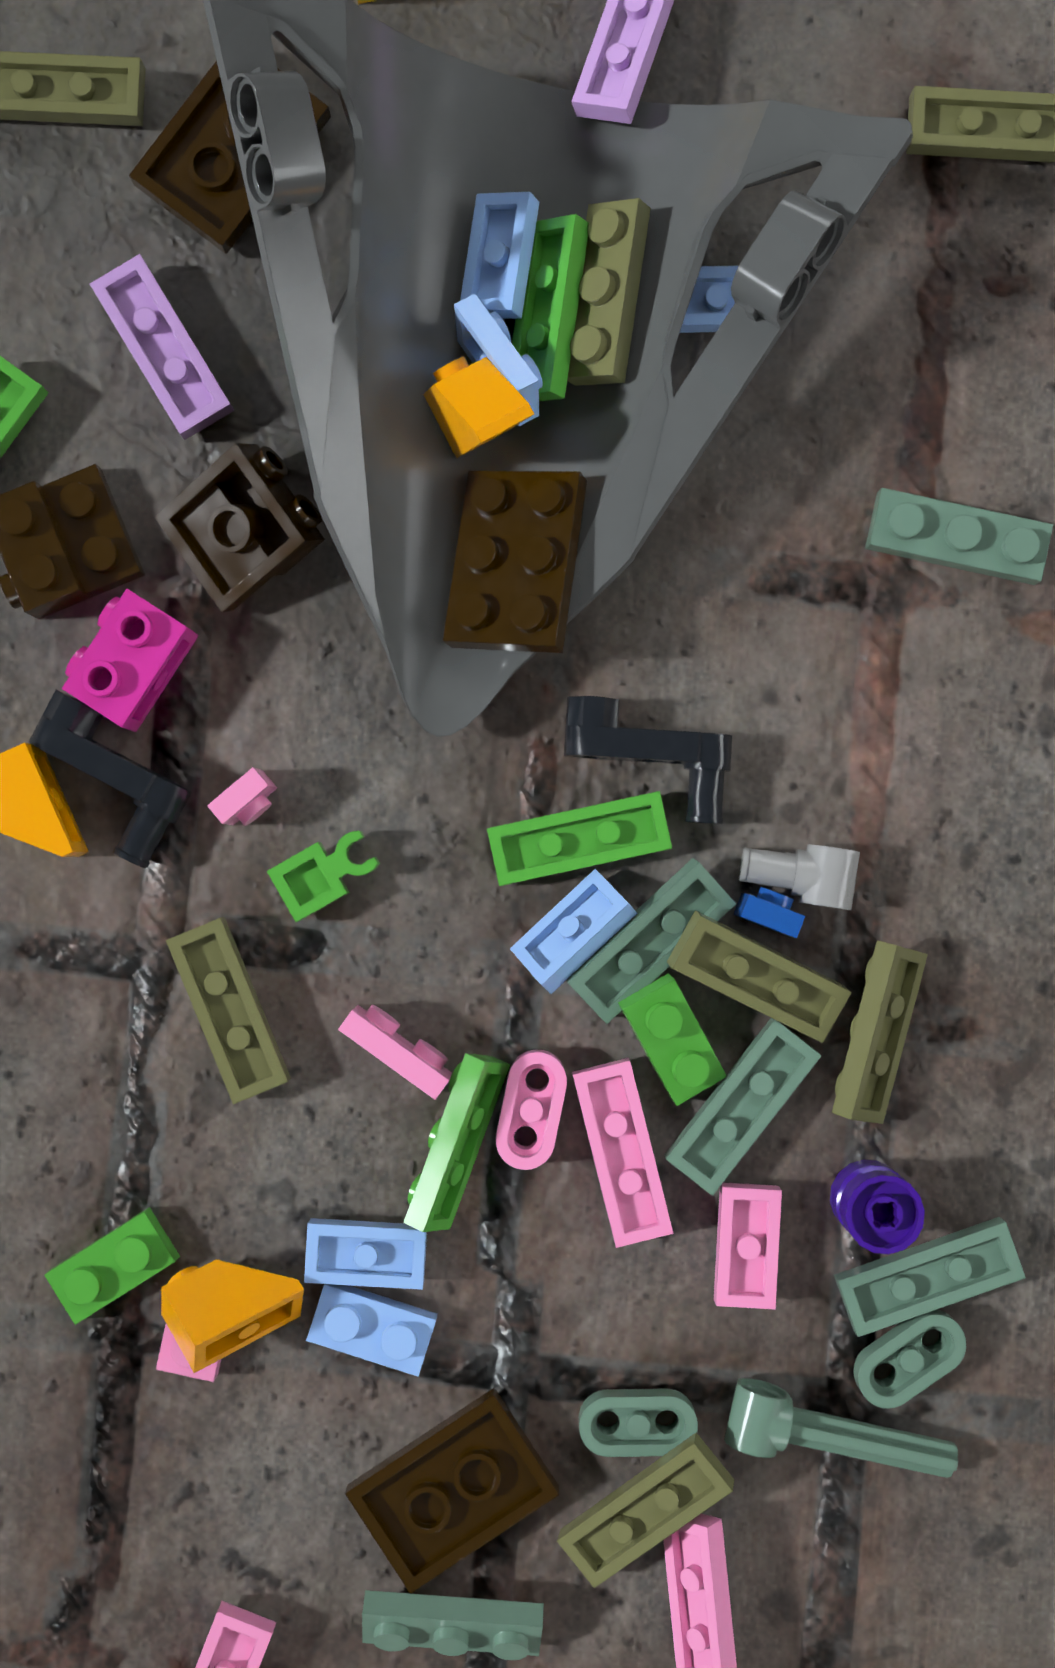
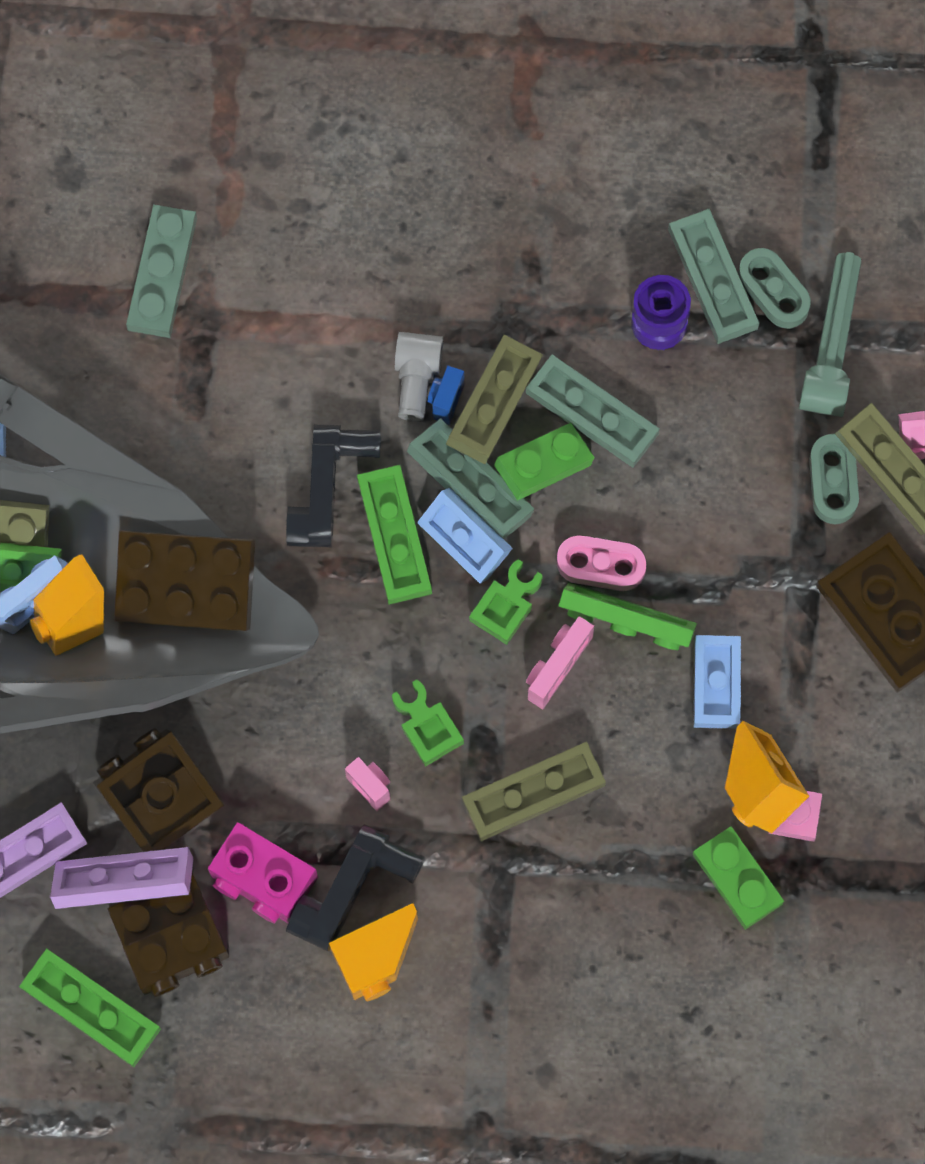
camera: 90 degrees left, 15 degrees down
light blue plate [306,1284,437,1377] -> none
bright pink plate [572,1058,674,1248] -> none
bright pink plate [714,1183,782,1310] -> none
olive plate [832,940,928,1124] -> none
none -> lavender plate [50,847,193,909]
none -> bright green plate [469,559,542,645]

